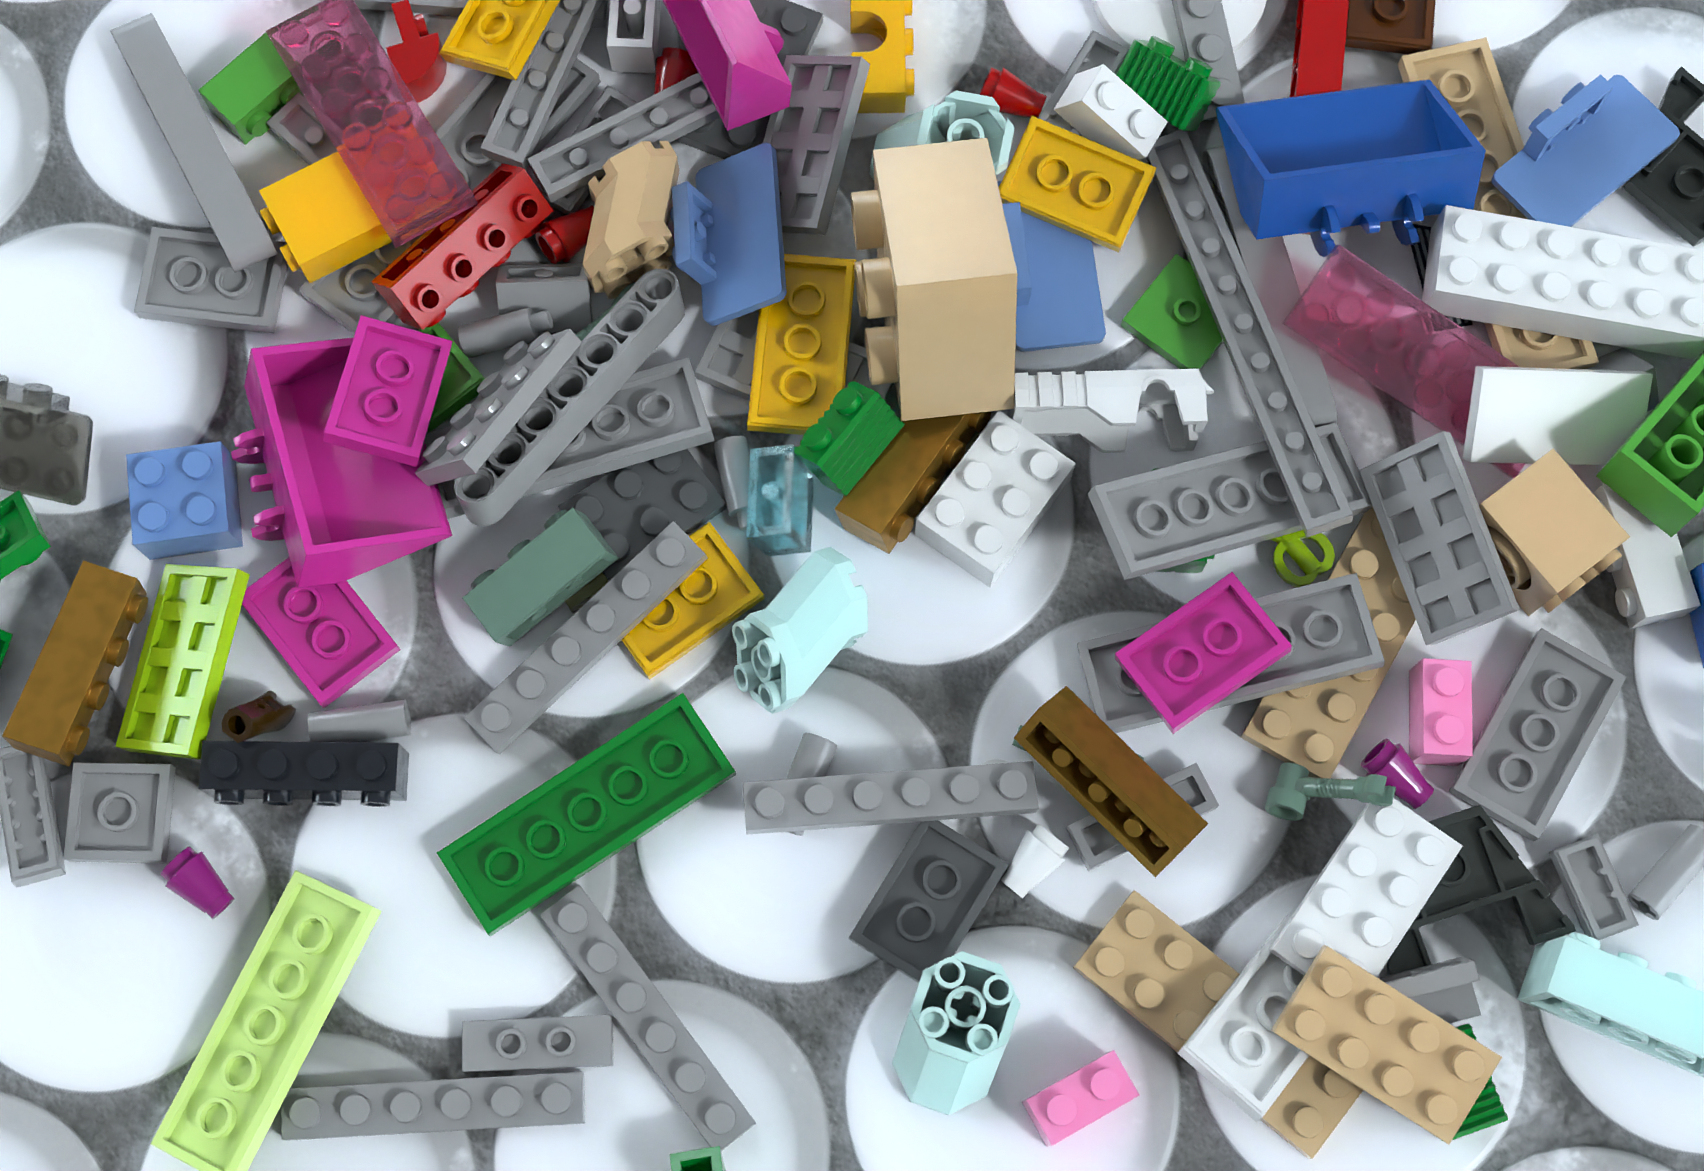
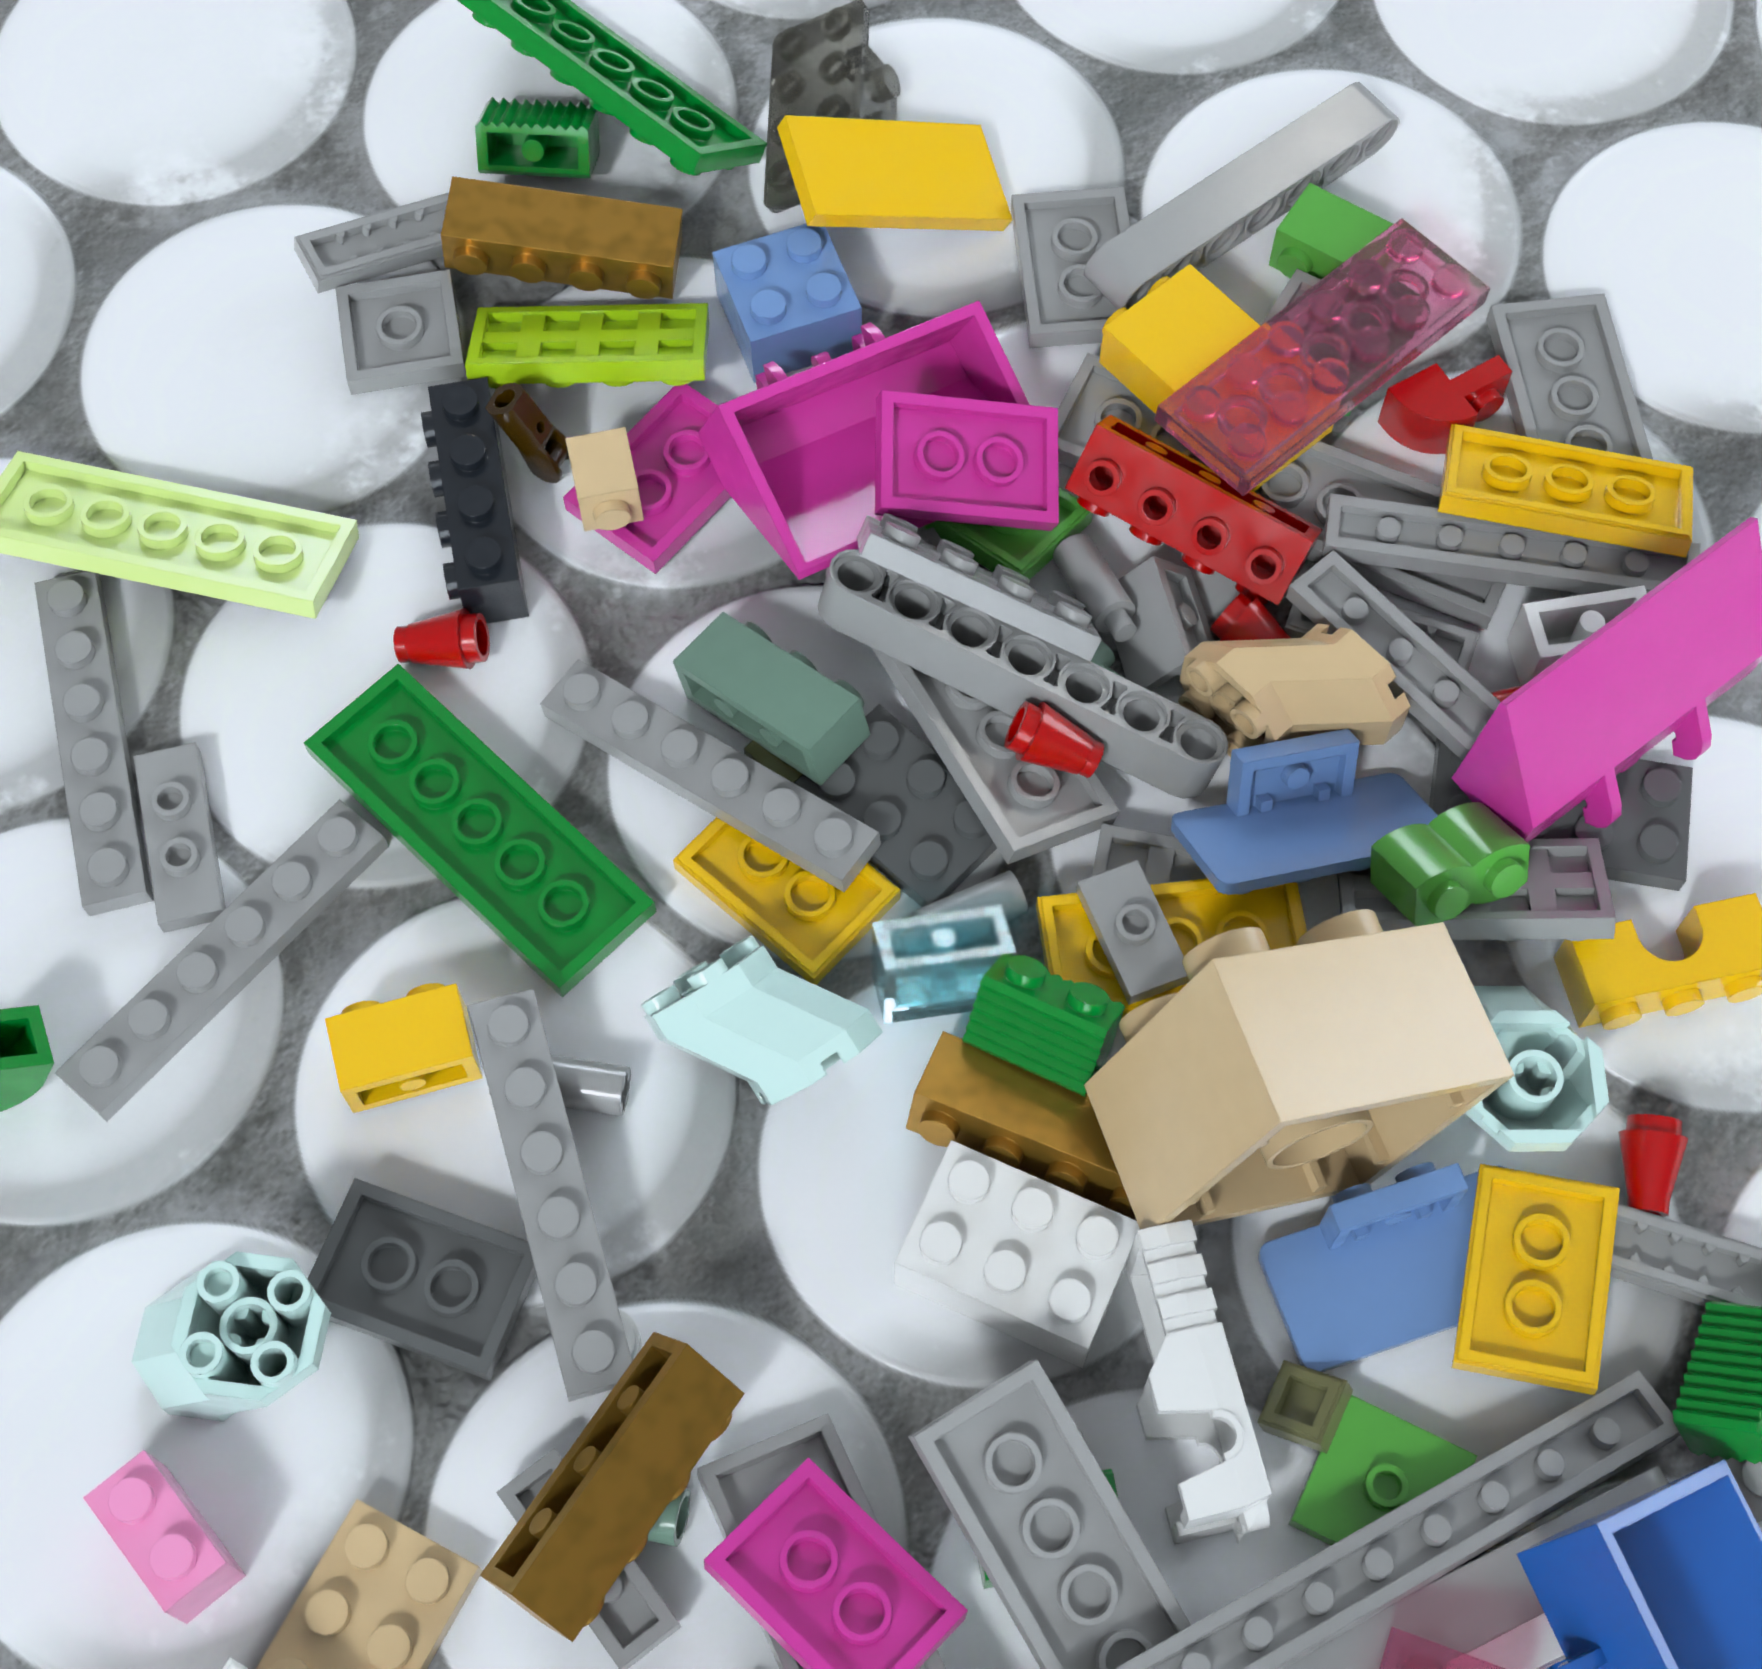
camera: 80 degrees right, 10 degrees down
magenta cone [160,846,235,919] -> none
light grey piece [307,700,411,742] -> none
white cone [1001,824,1069,898] -> none
white brick [1054,64,1167,160] -> none
none -> yellow brick [325,983,483,1113]
none -> red cone [393,608,490,669]
none -> tan brick [565,427,644,532]
none -> yellow tile [777,115,1013,231]
none -> red cone [1004,701,1105,778]
none -> light grey plate [1076,860,1189,1005]
none -> olive tile [1257,1360,1353,1454]
none -> bright green brick [1370,802,1530,926]

